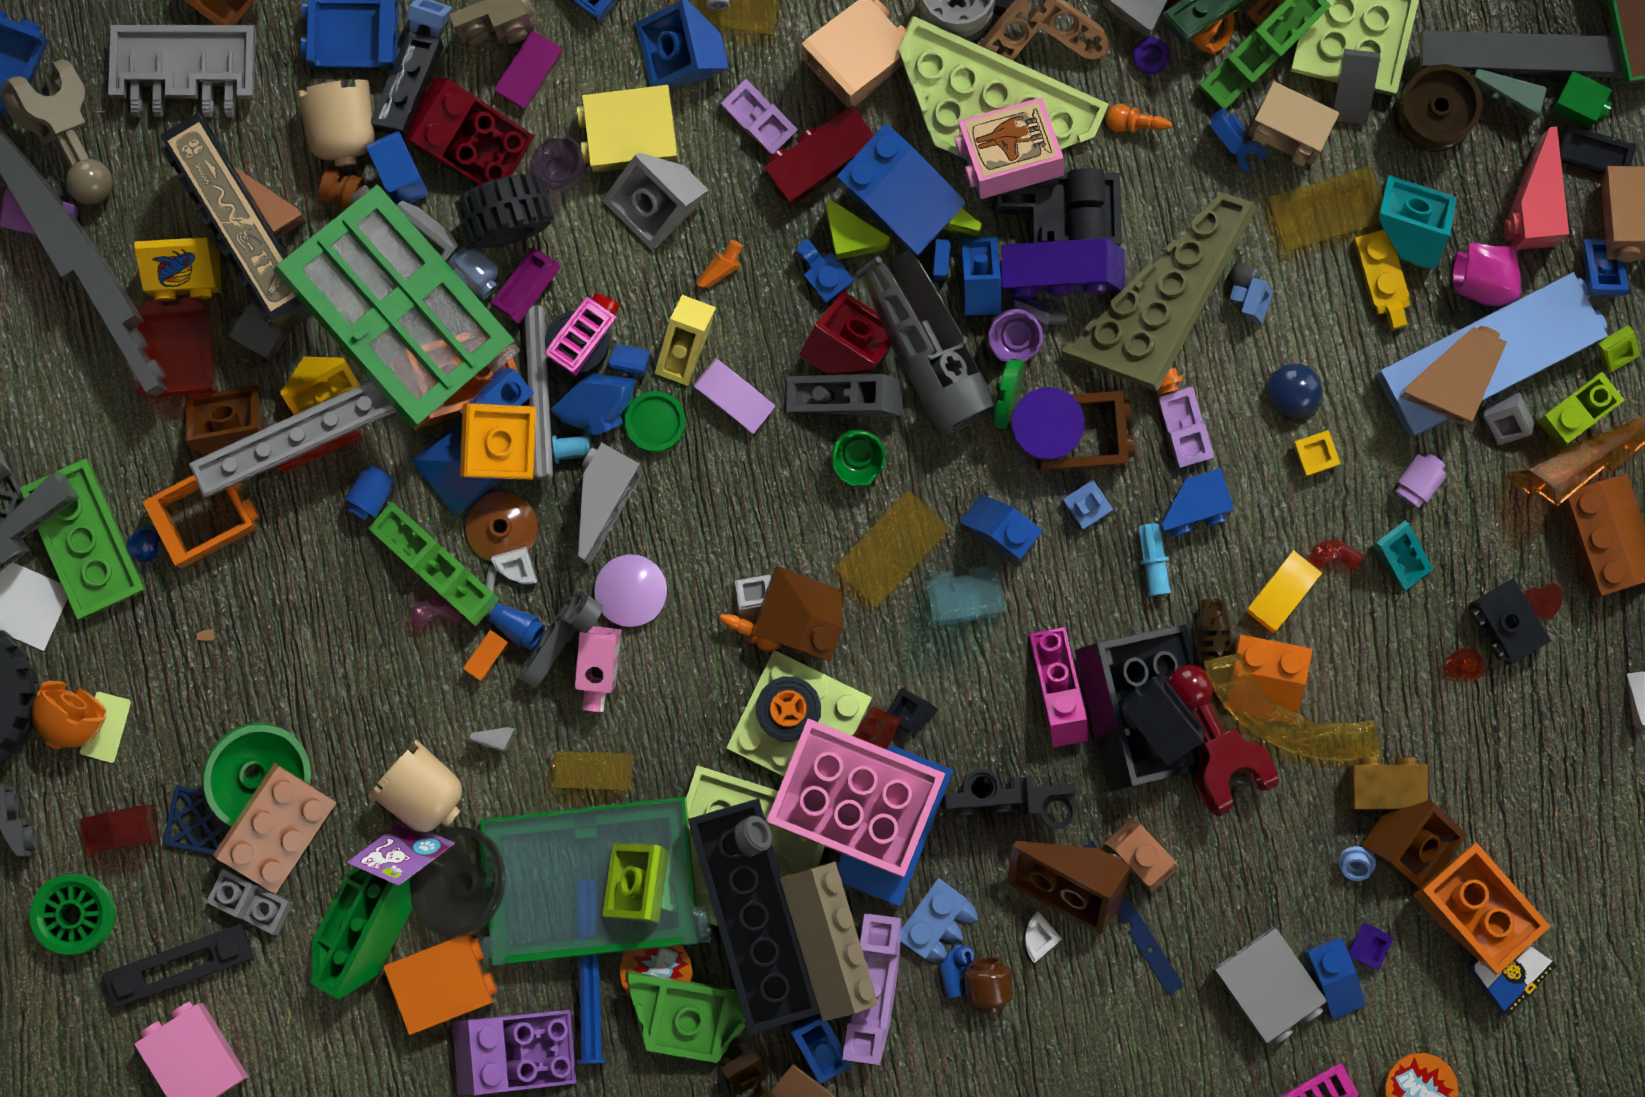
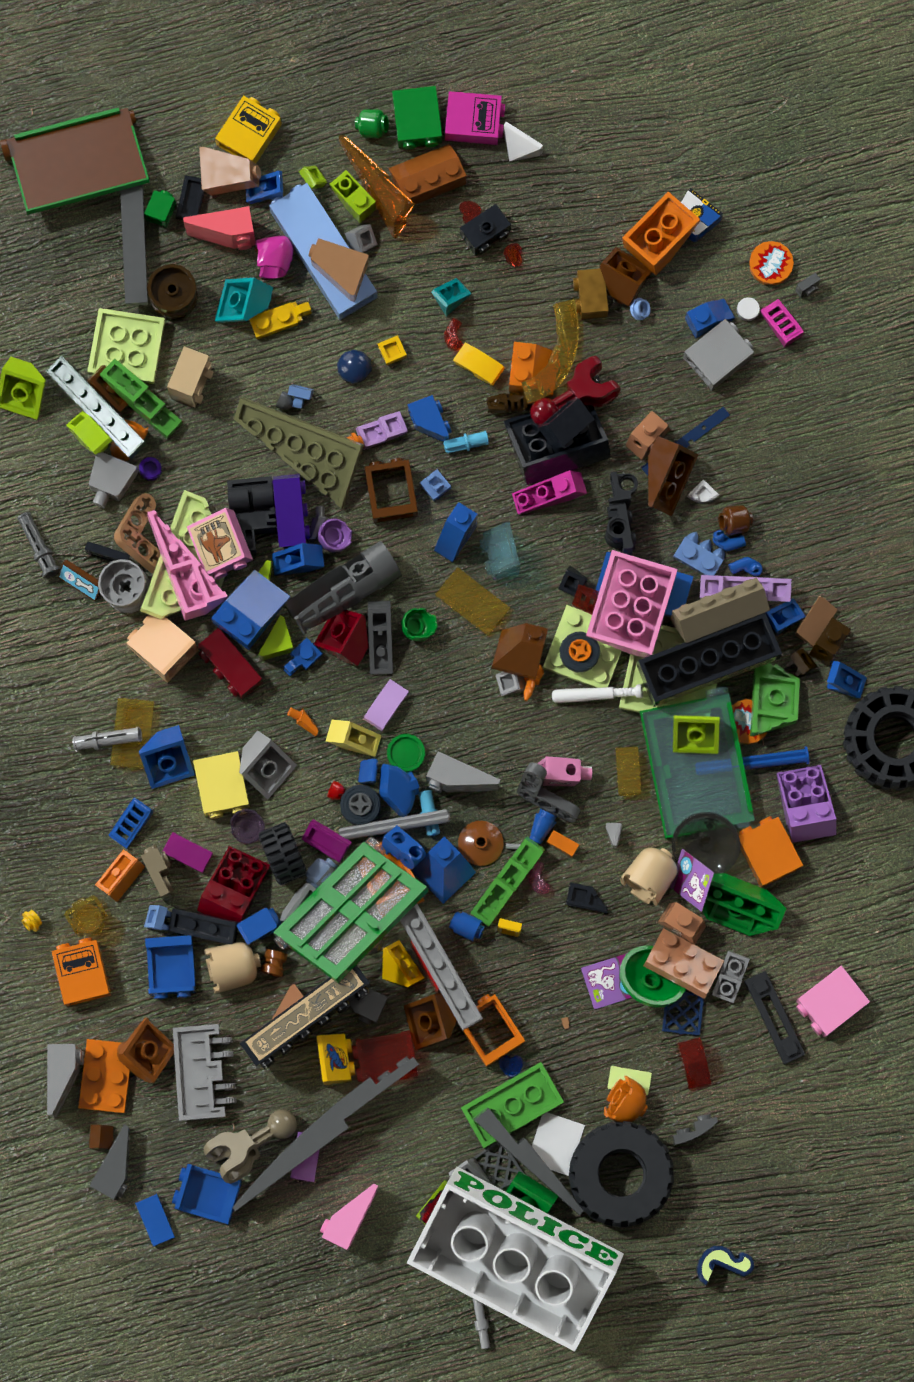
camera: 100 degrees left, 5 degrees down
green wheel [29,874,116,955] -> none
light orange tile [460,403,536,480] -> none
white tile [491,546,537,584] -> none
dark pink slope [544,297,617,377] -> none
lavender dish [594,554,667,627] -> none
lavender slope [719,79,798,155] -> none
dark grey tile [734,816,772,857] -> none
blue tile [933,239,950,282] -> none
green tile [993,358,1025,431] -> none
dark purple tile [1012,387,1085,460] -> none
orange bar [1105,104,1172,133] -> none
blue plate [1211,108,1268,172] -> none
clear yellow piece [1268,166,1382,252] -> none
dark grey slope [1332,49,1380,125] -> none
dark purple plate [1349,922,1394,971] -> none
lavender brick [1395,453,1447,509] -> none
sand green slope [1471,69,1546,121] -> none
none -> bright pink wedge [147,510,228,621]
none -> yellow tile [497,918,522,937]
none -> white piece [552,684,643,703]
none -> black tile [566,882,608,914]
none -> sticker [581,954,632,1009]
none -> nougat torso [657,902,706,945]
none -> blue arm [728,557,763,576]
none -> white tile [737,298,760,321]

